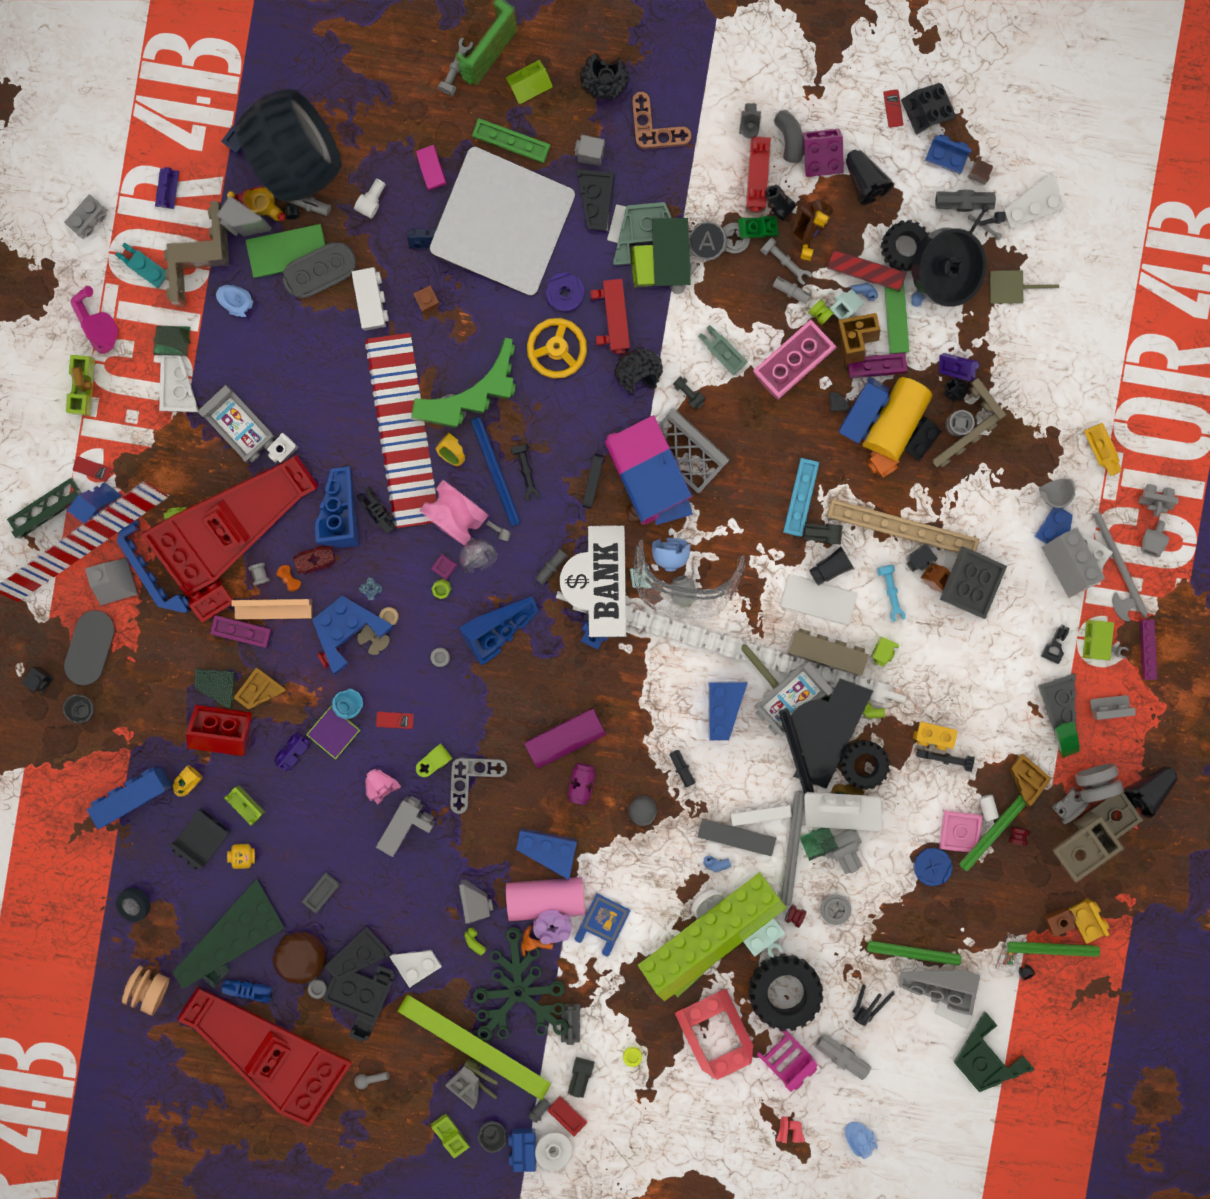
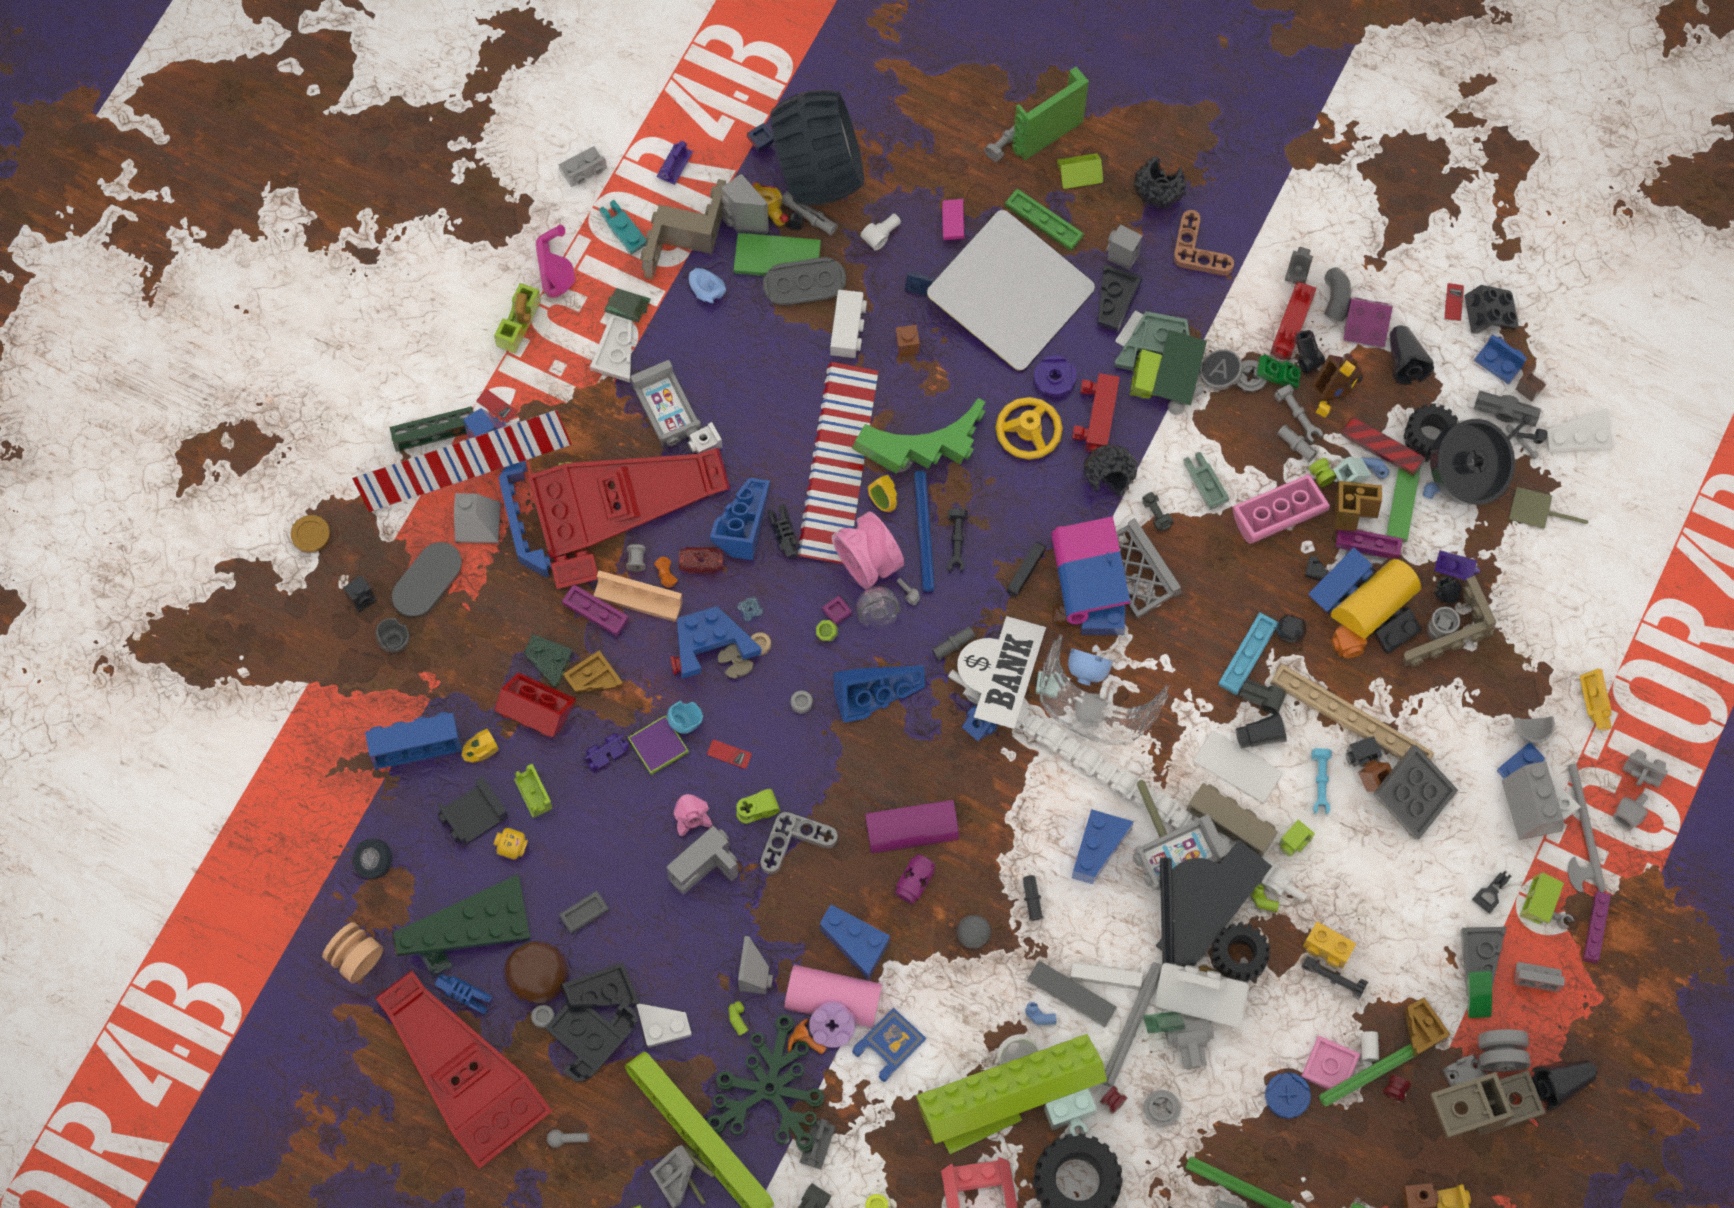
camera: 25 degrees right, 20 degrees down
none -> black piece [1276,614,1307,644]

